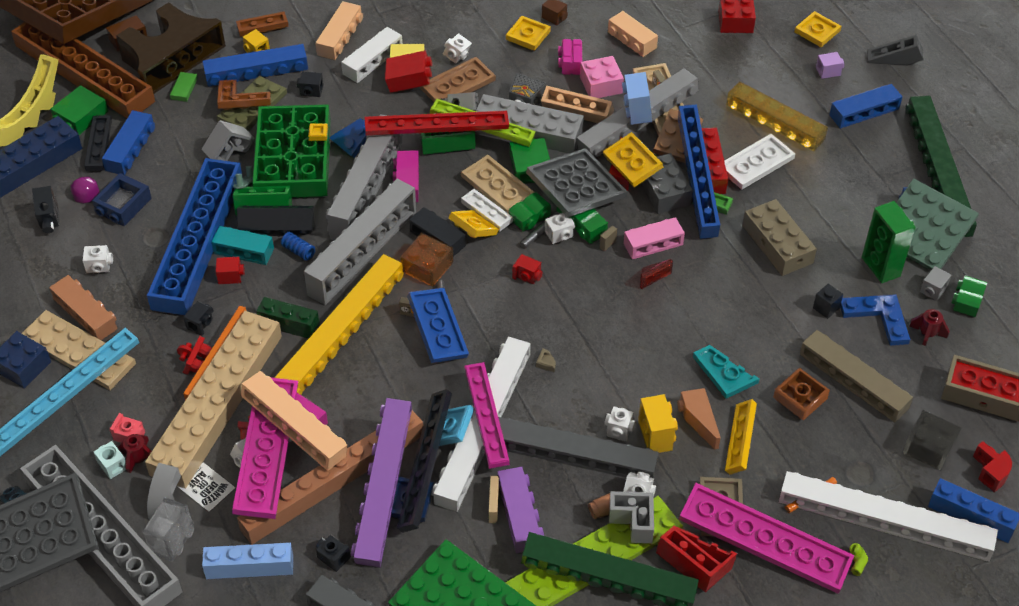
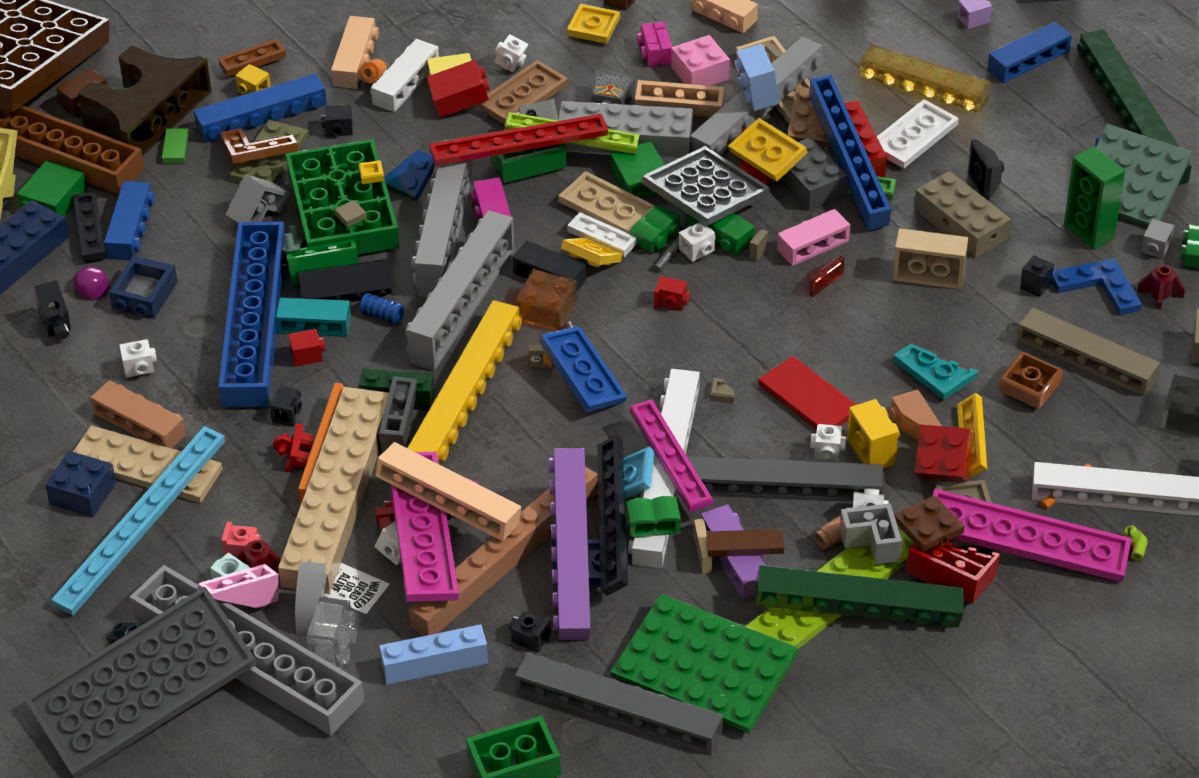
camera: 10 degrees left, 5 degrees down
none -> bright pink slope [198,564,278,608]
none -> dark tan tile [335,200,367,227]
none -> orange brick [359,59,387,83]
none -> dark grey slope [379,377,417,451]
none -> green brick [626,496,681,537]
none -> reddish brown tile [706,529,784,556]
none -> red tile [758,356,857,430]
none -> tan brick [893,228,968,290]
none -> reddish brown plate [894,495,965,552]
none -> red brick [914,424,974,482]
none -> black slope [968,139,1004,201]

